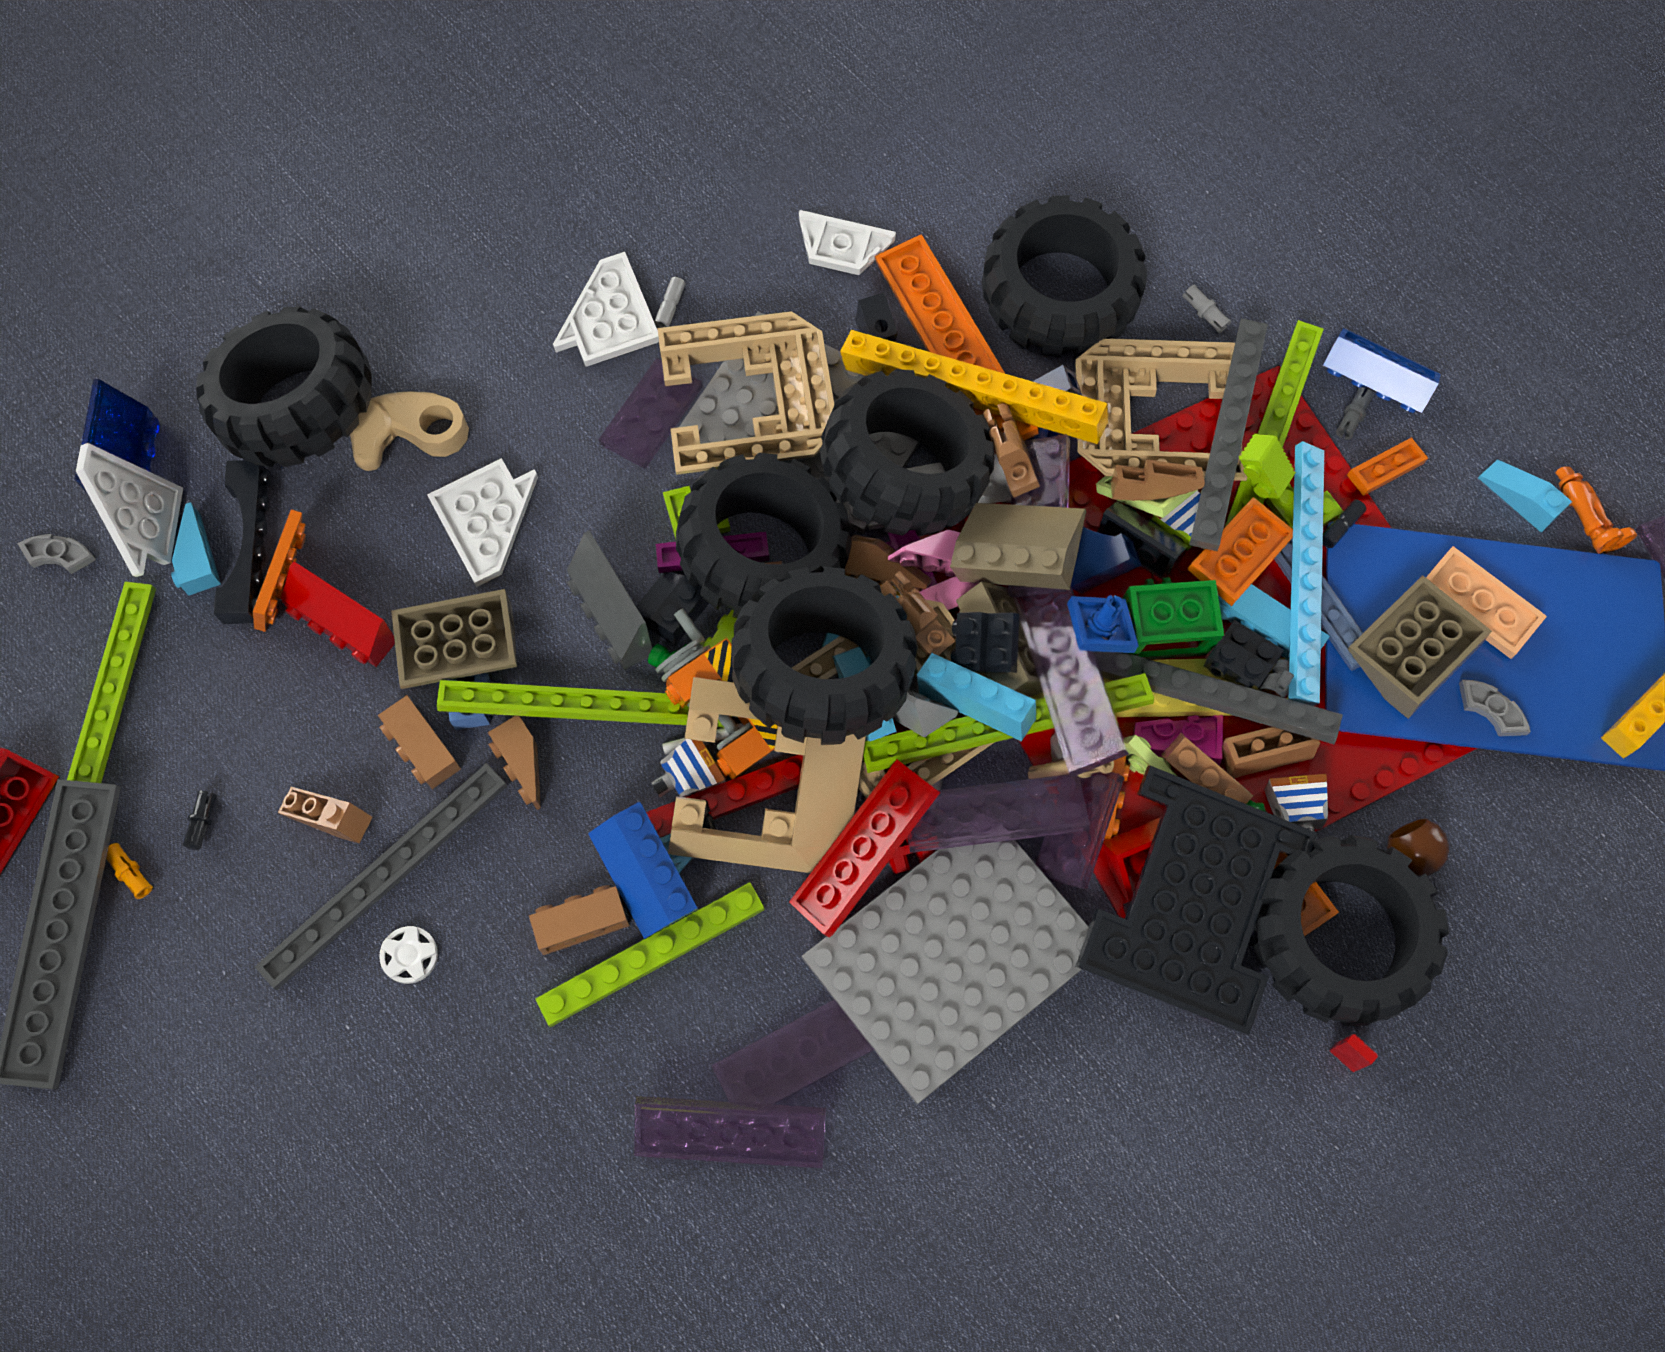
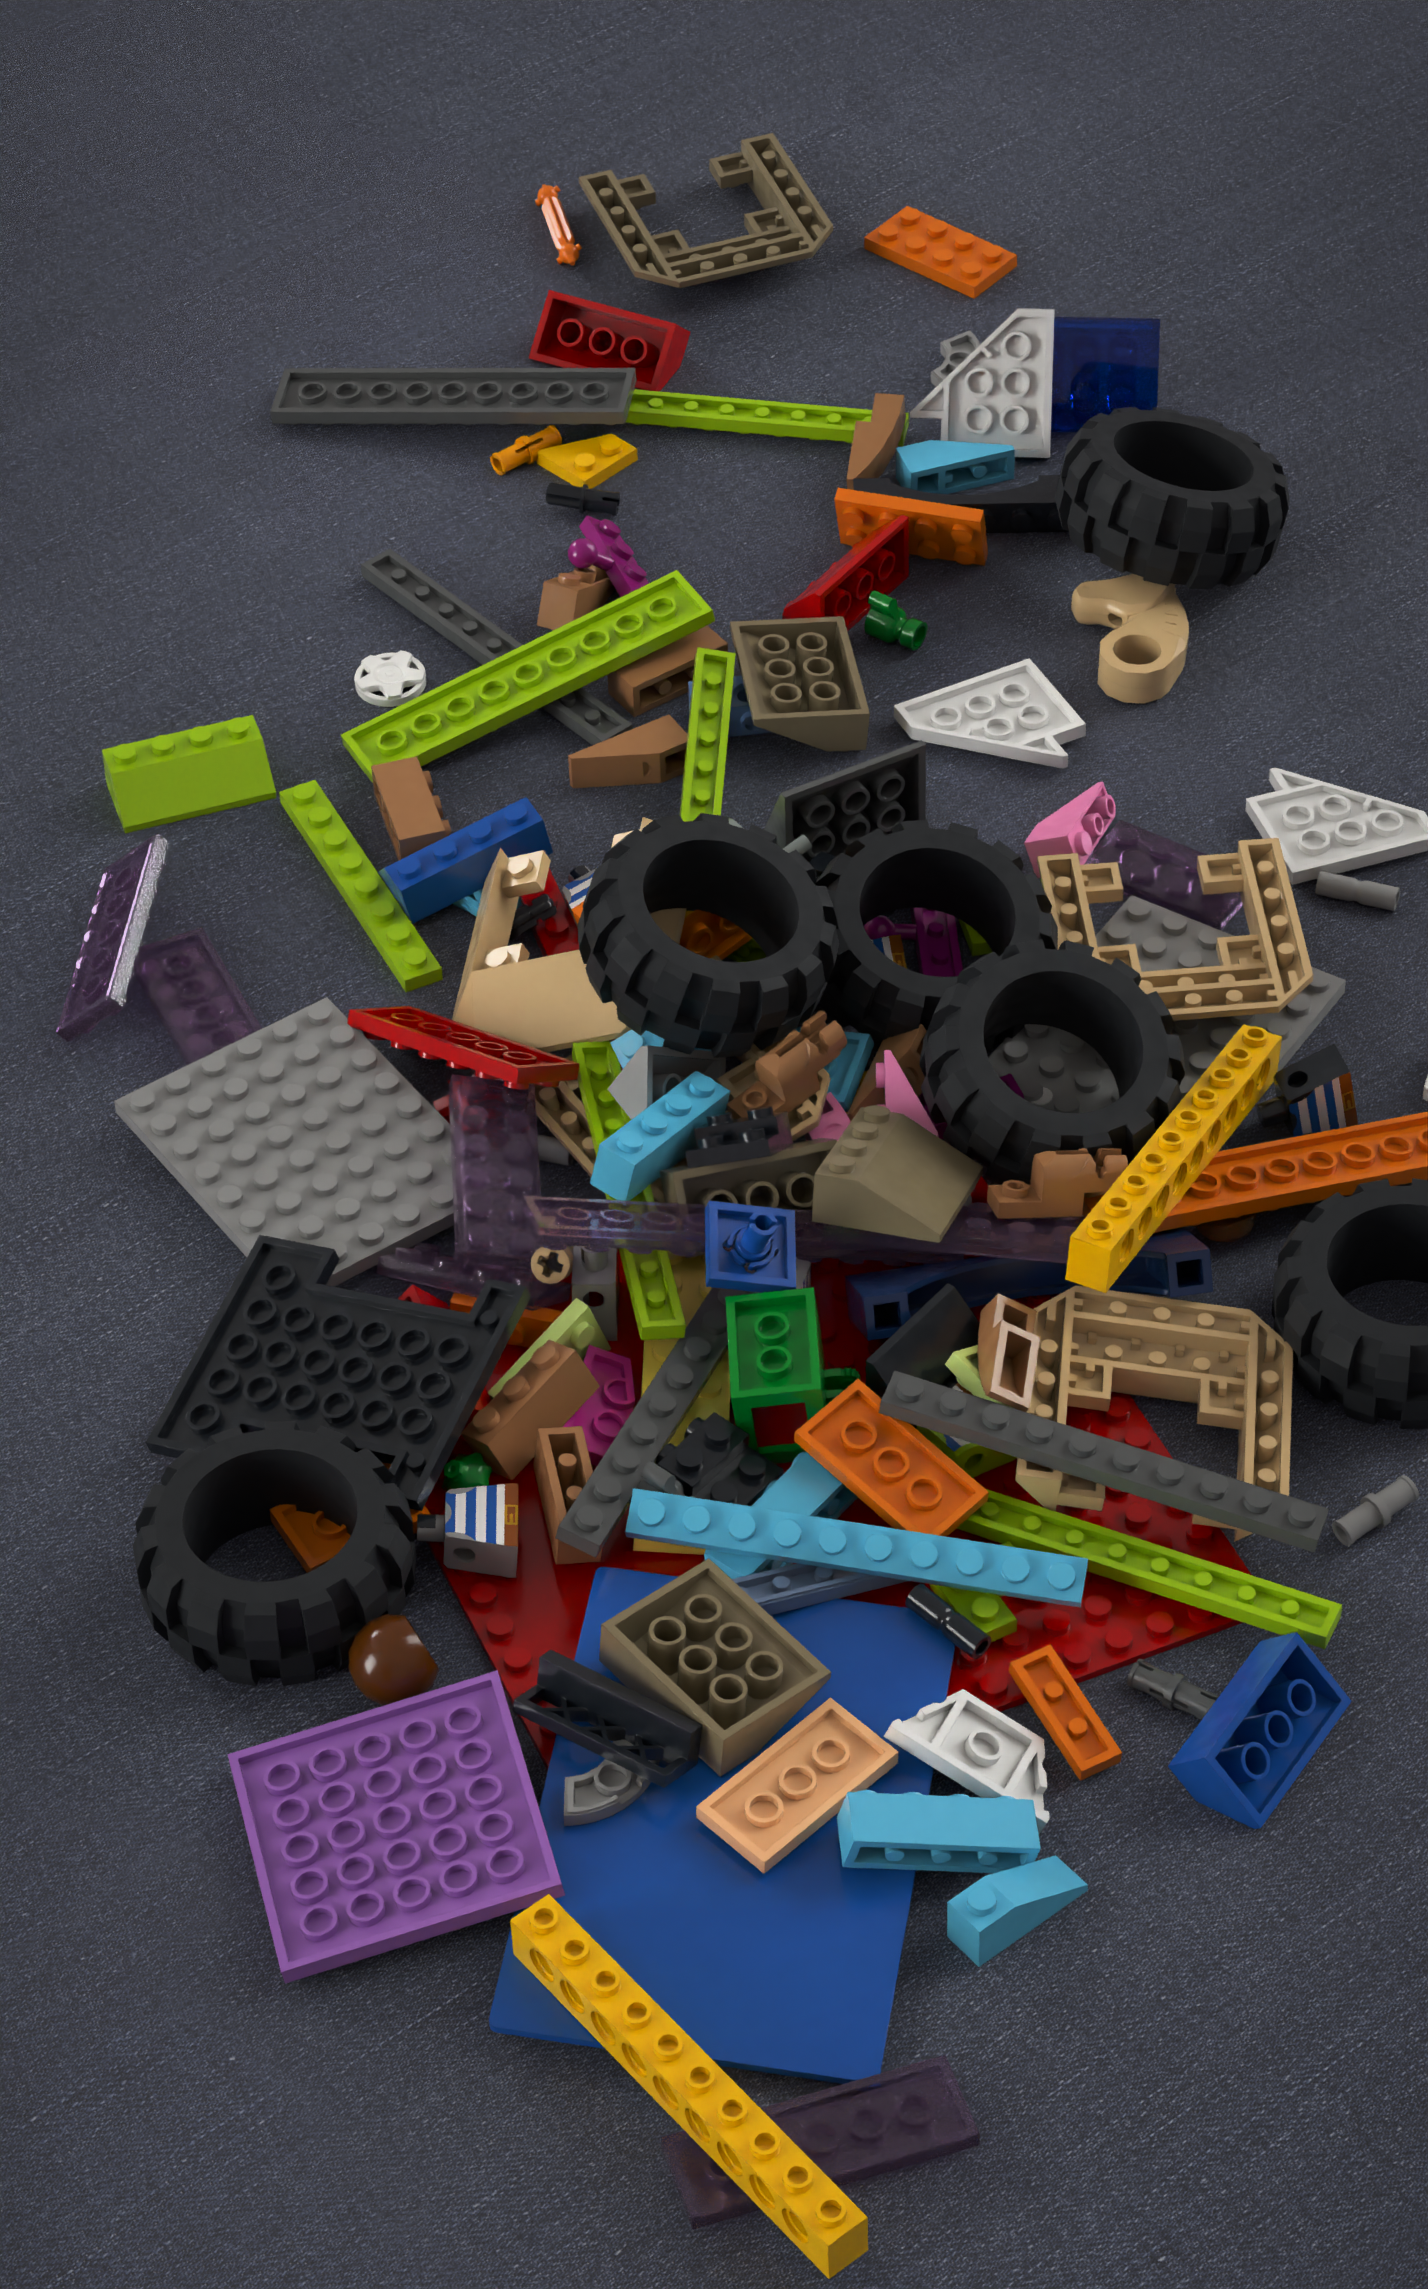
camera: 95 degrees right, 25 degrees down
lime brick [1238,434,1296,499] -> none
red tile [1329,1034,1378,1072] -> none
orange piece [1555,466,1637,554] -> none
none -> lime slope [102,715,277,833]
none -> medium lavender plate [227,1670,565,1984]
none -> lime plate [341,570,715,783]
none -> black fence [513,1650,702,1788]
none -> yellow wing [537,433,638,489]
none -> magenta plate [568,515,649,597]
none -> medium azure brick [837,1790,1041,1873]
none -> medium nougat slope [846,393,906,490]
none -> green piece [864,590,928,651]
none -> white wing [883,1689,1050,1834]
none -> bright pink slope [1024,782,1116,878]

